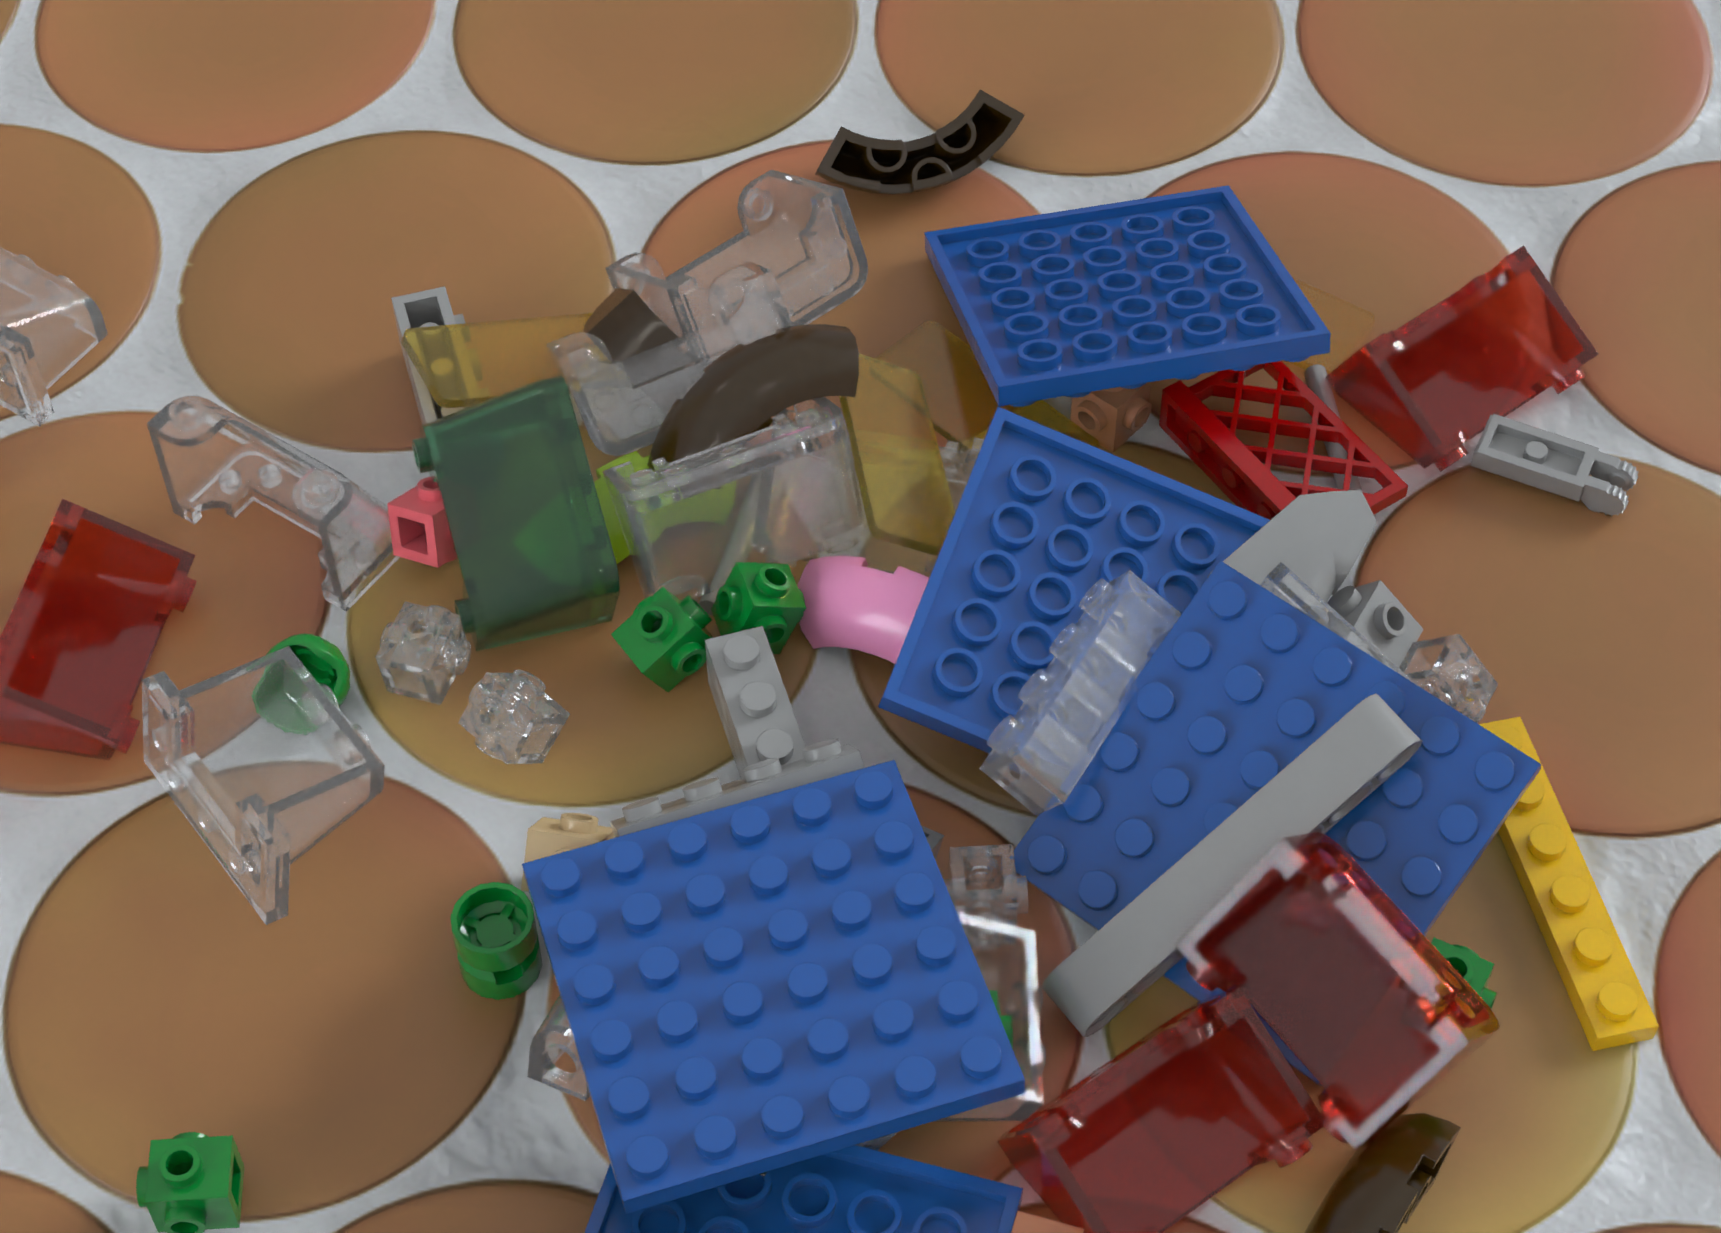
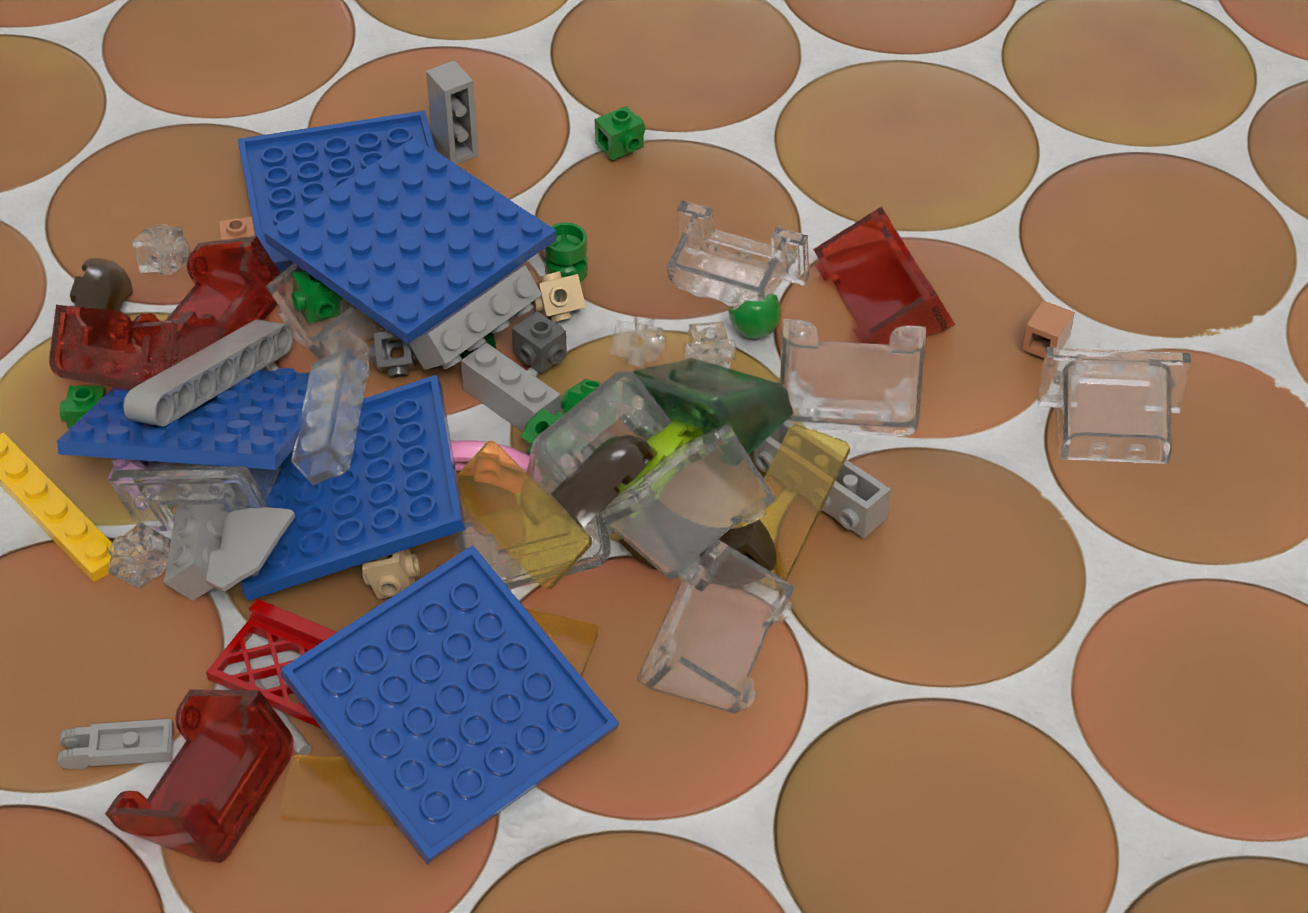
camera: 150 degrees right, 5 degrees down
dark brown brick [815,90,1025,194] -> none
none -> dark grey brick [512,311,567,373]

